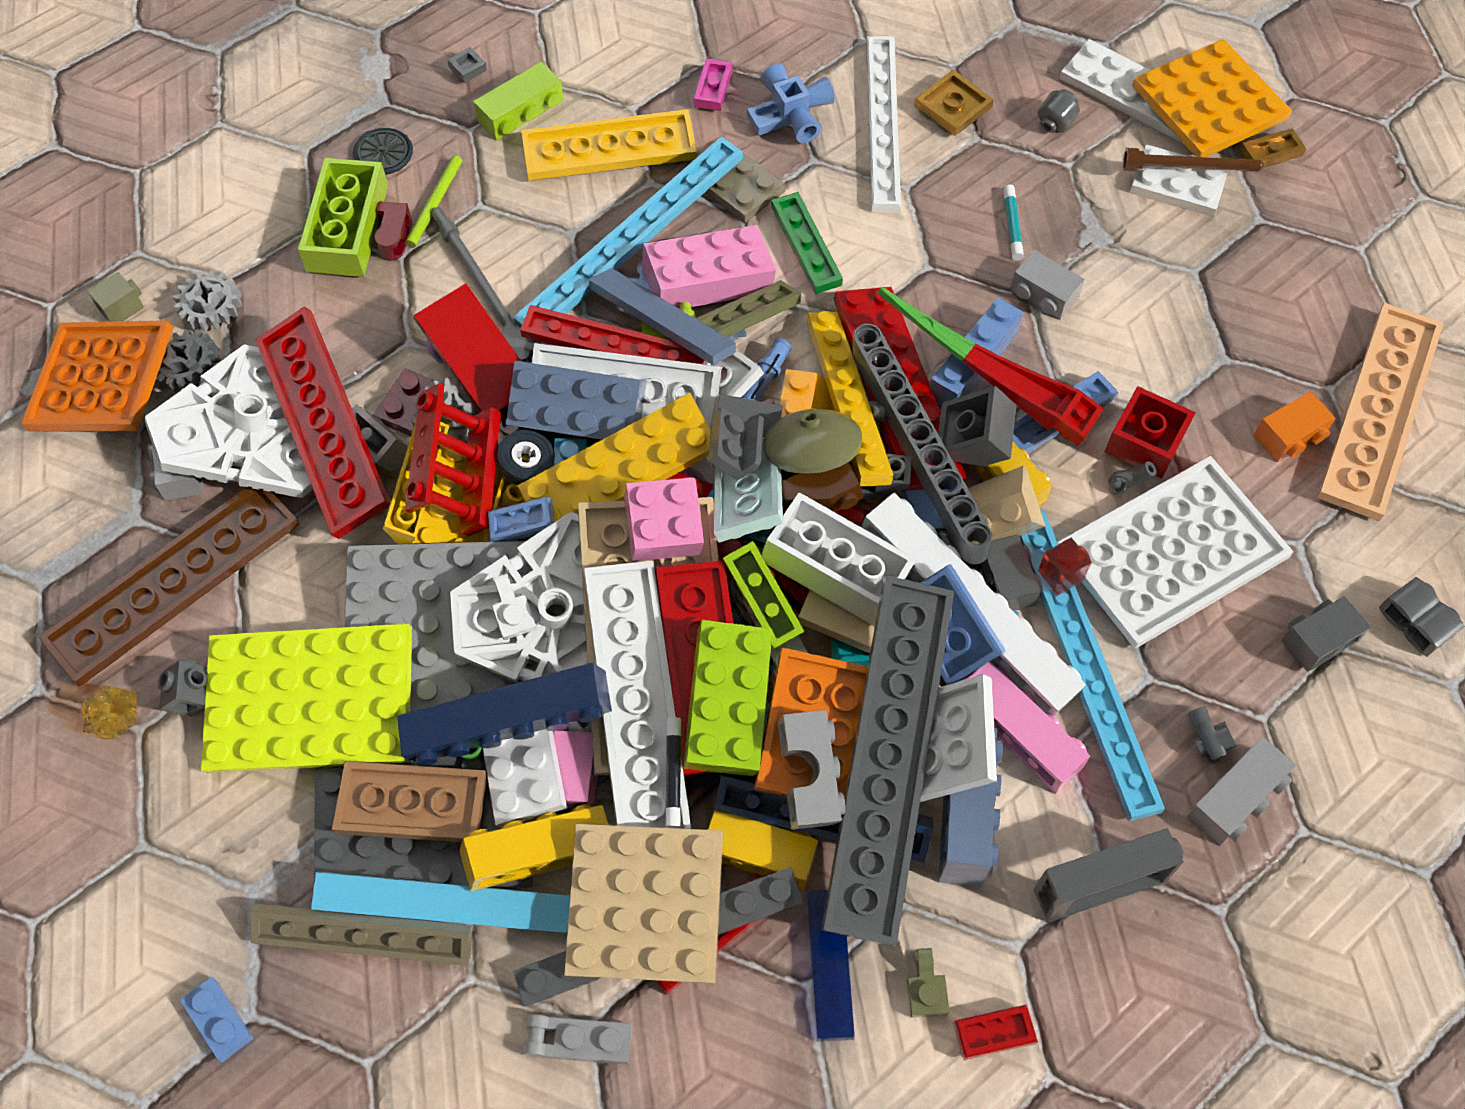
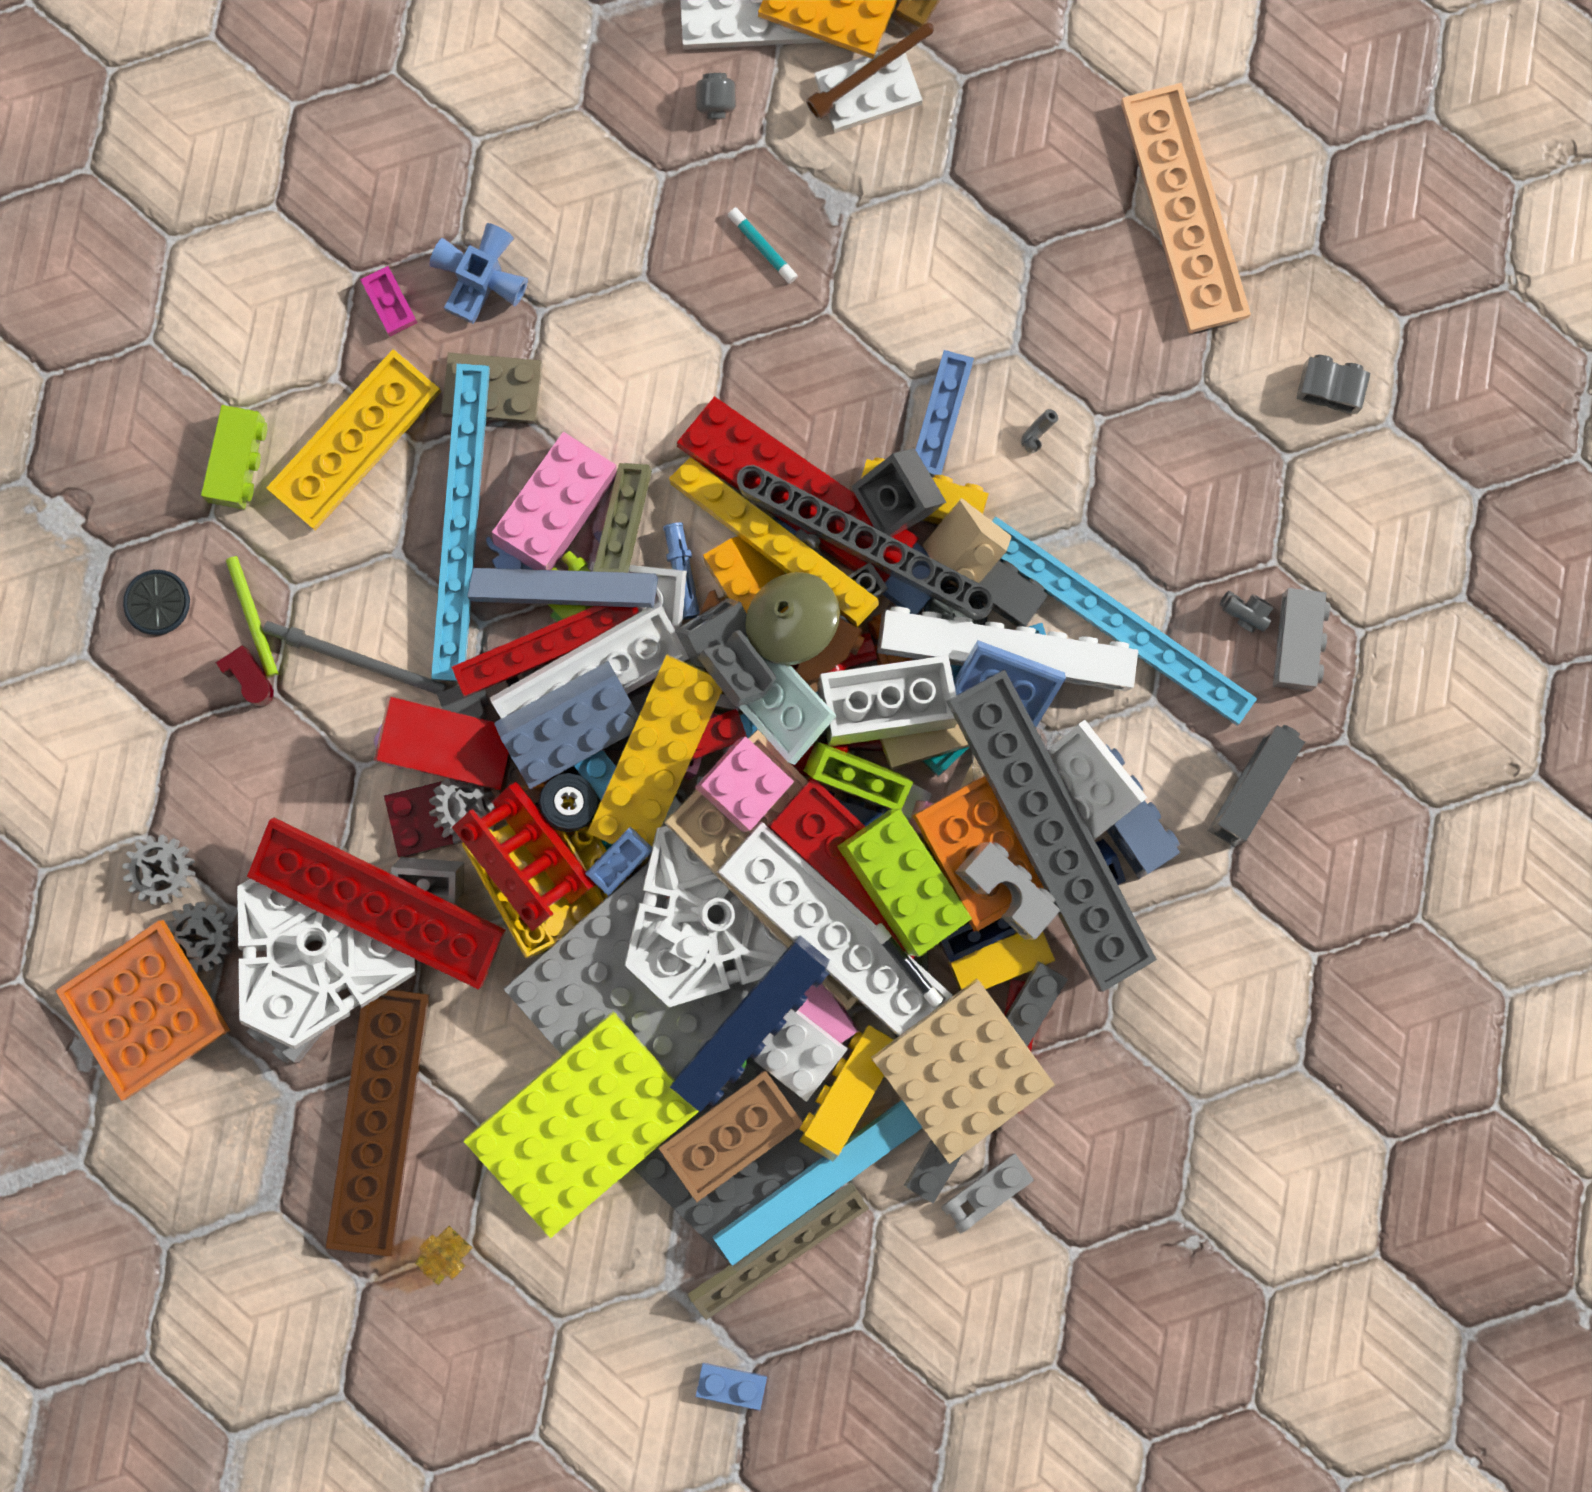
camera: 40 degrees left, 20 degrees up
olive brick [87,272,144,322] -> none
dark grey brick [158,659,207,717] -> none
lime brick [298,158,388,277] -> none
dark grey plate [447,47,487,83] -> none
green plate [771,192,843,294] -> none
clear blue plate [807,890,855,1042] -> none
white tile [866,36,901,213] -> none
red plate [877,287,1104,446] -> none
olive plate [907,948,950,1018] -> none
pearl gold plate [914,70,994,136] -> none
medium blue brick [929,297,1023,408] -> none
red plate [953,1004,1038,1061] -> none
bright pink brick [969,661,1090,794] -> none
light grey brick [1010,250,1085,320] -> none
clear red brick [1038,537,1092,596] -> none
white plate [1057,456,1293,649] -> none
red brick [1104,386,1196,479] -> none
orange brick [1254,391,1336,462] -> none
dark grey brick [1282,596,1371,672] -> none

